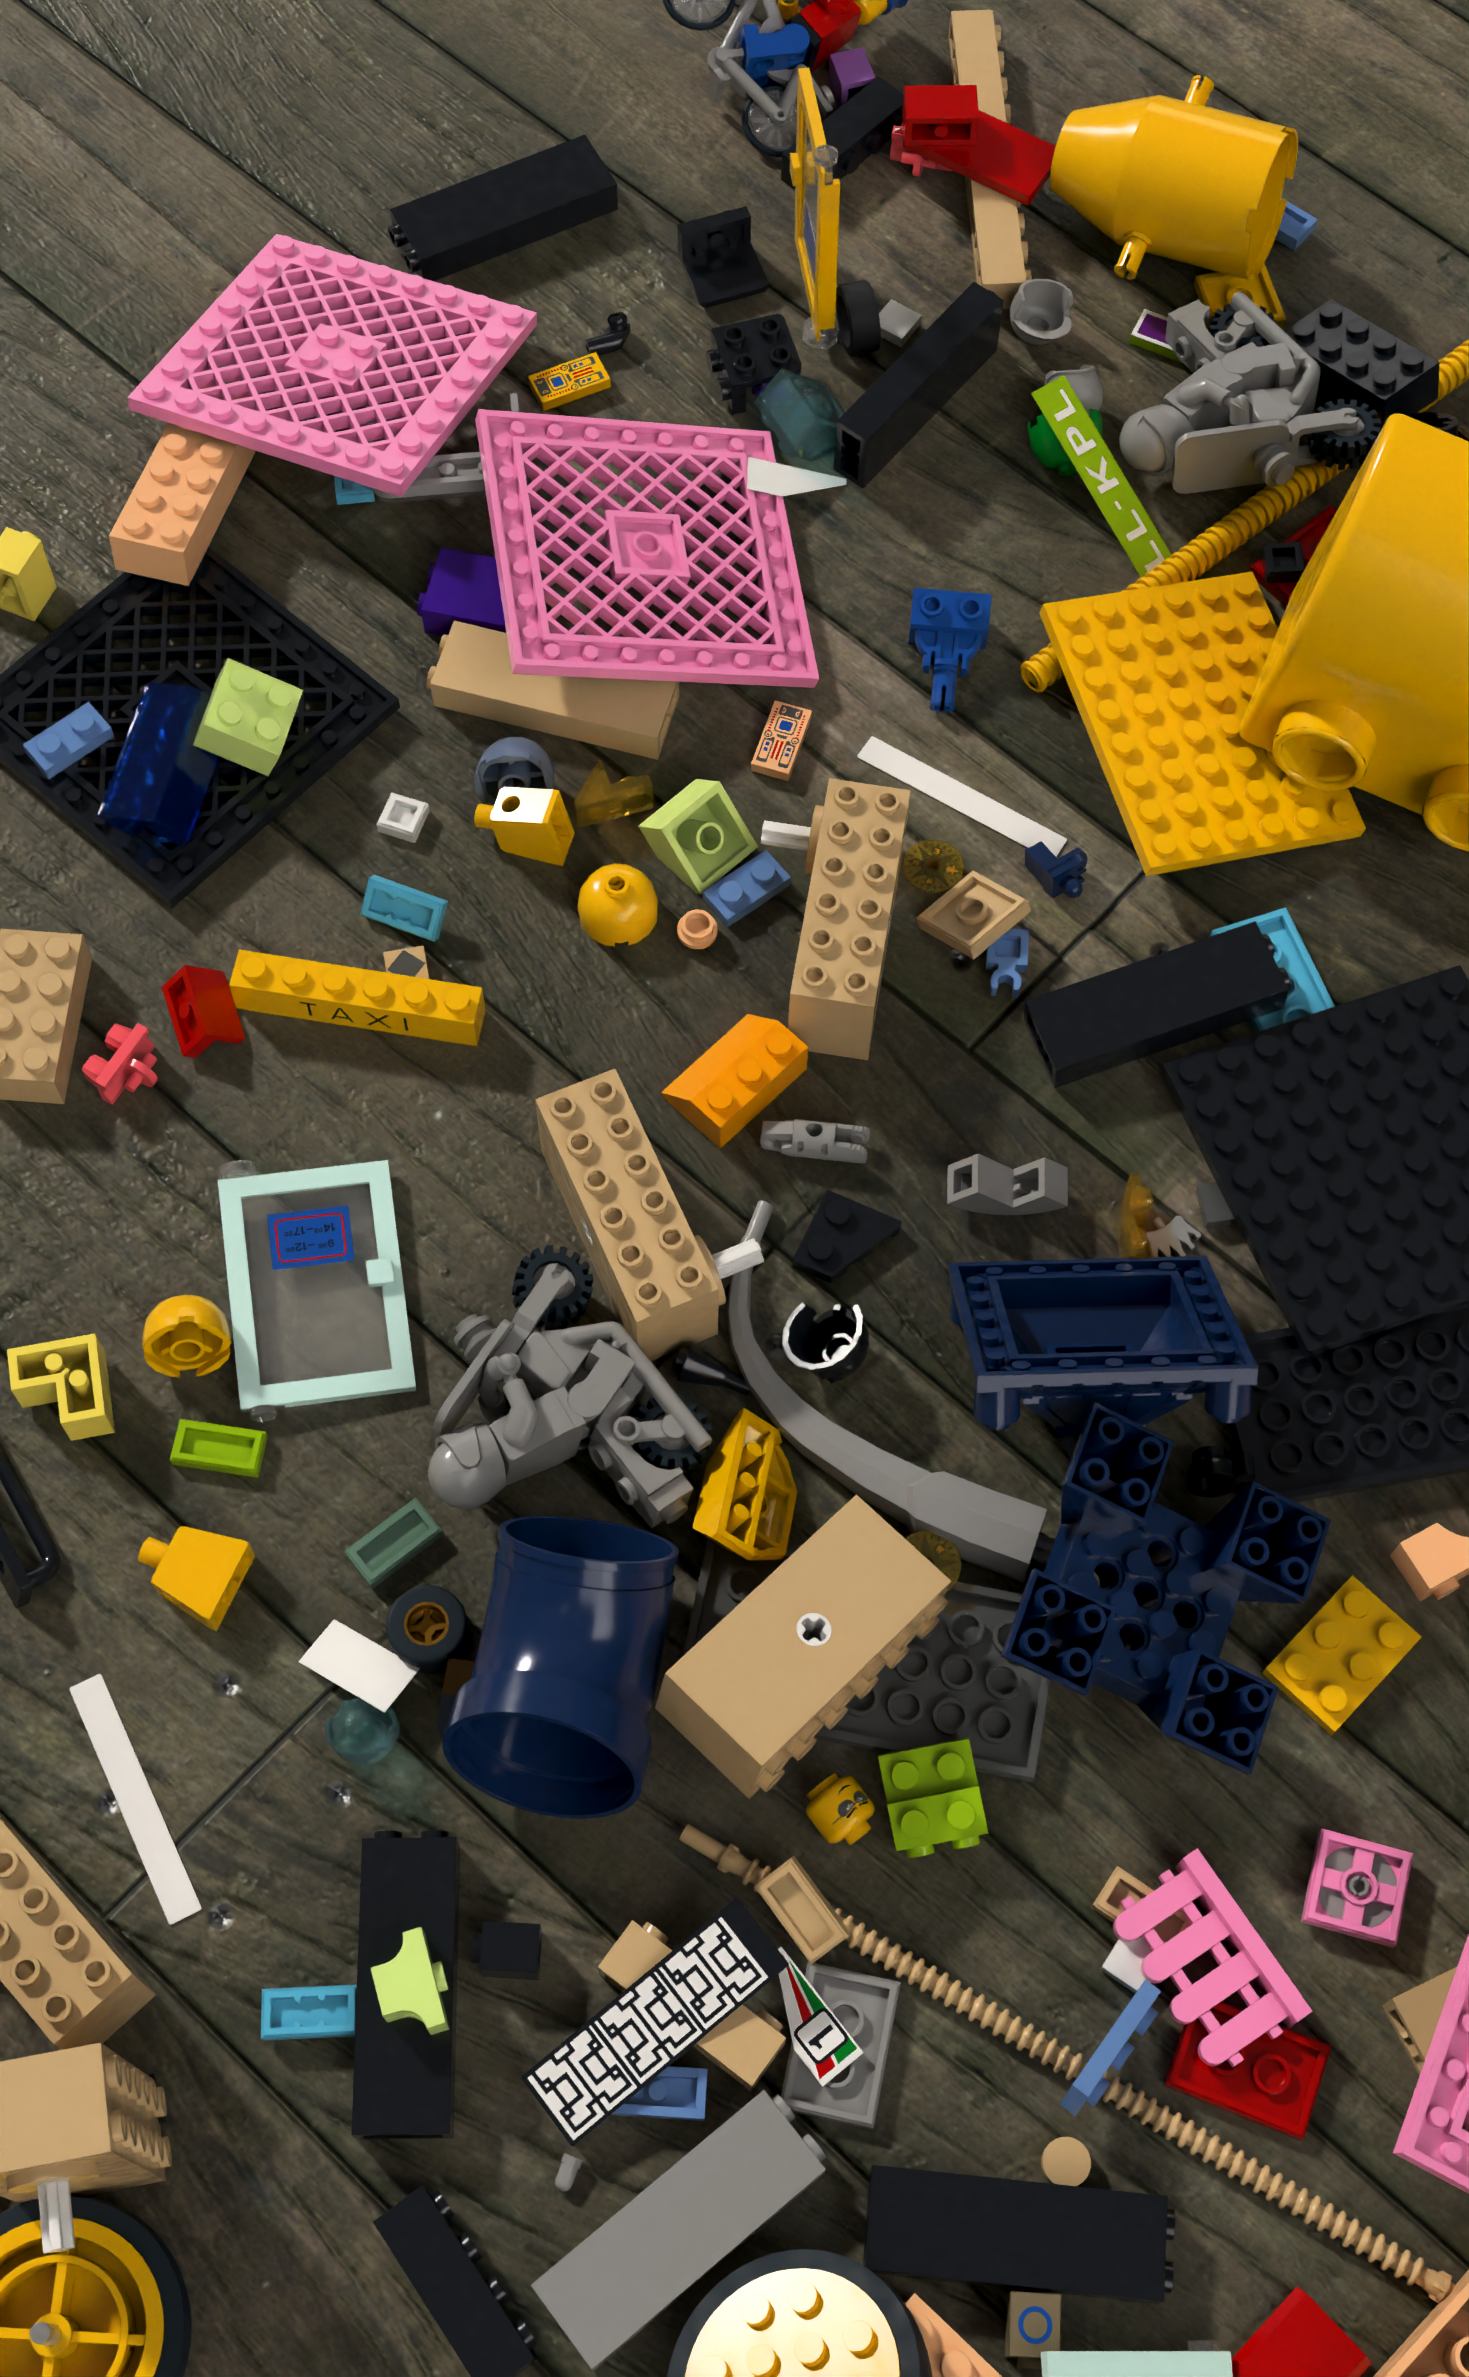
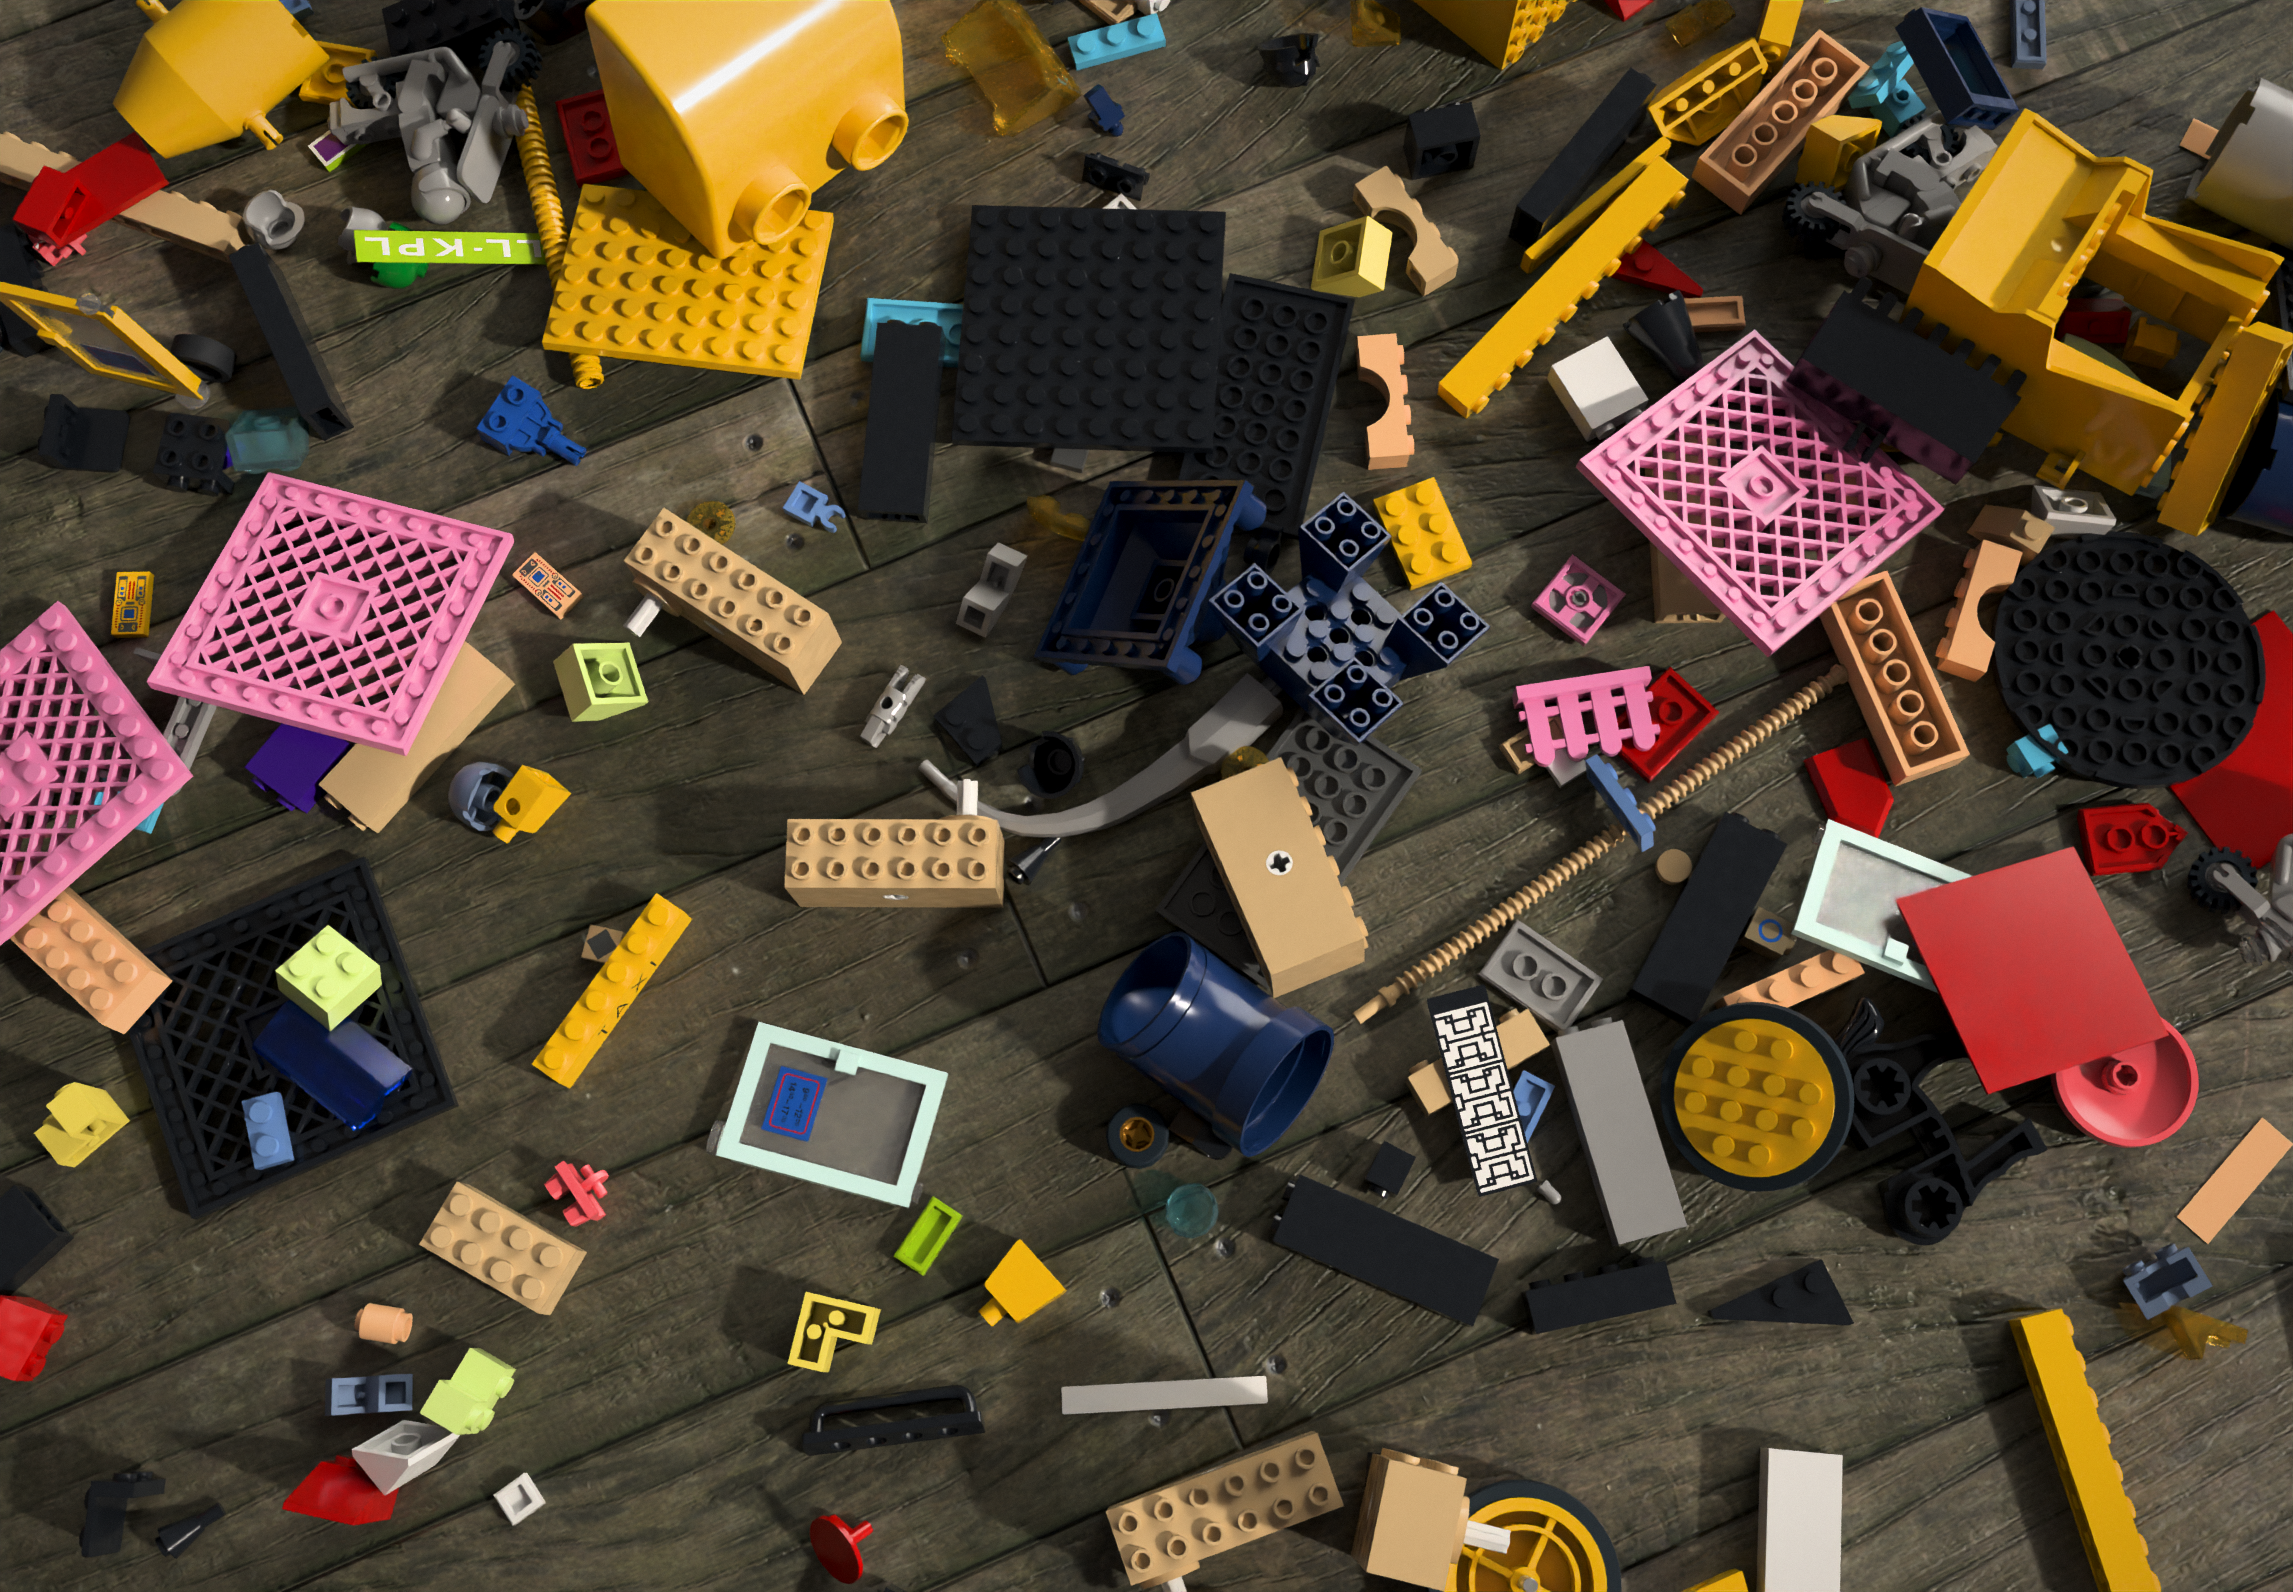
camera: 60 degrees left, 10 degrees up
yellow cylinder [142,1295,231,1378] -> none
red panel [161,965,245,1058] -> none
medium azure plate [261,1985,357,2041] -> none
white sticker [298,1619,420,1713] -> none
sand green tile [344,1497,444,1589] -> none
medium azure plate [360,875,448,942] -> none
yellowish green brick [371,1927,449,2035] -> none
white tile [377,792,430,843] -> none
light grey piece [428,1245,712,1529] -> none
clear yellow slope [574,760,654,829] -> none
yellow cylinder [577,863,658,947] -> none
black arm [585,312,631,356] -> none
light orange slope [661,1014,808,1149] -> none
light nougat plate [677,909,718,949] -> none
yellow wedge [692,1407,797,1560] -> none
medium blue plate [703,850,791,928] -> none
white sticker [747,457,846,497] -> none
tan tile [754,1856,851,1964] -> none
sticker [778,1947,864,2087] -> none
yellow head [806,1773,875,1845] -> none
white sticker [857,736,1067,856] -> none
lime plate [878,1737,989,1858] -> none
white tile [879,299,922,347] -> none
tan tile [916,871,1031,960] -> none
dark blue piece [1025,841,1088,898] -> none
light grey piece [1144,1215,1201,1257] -> none
black tile [1261,542,1305,583] -> none

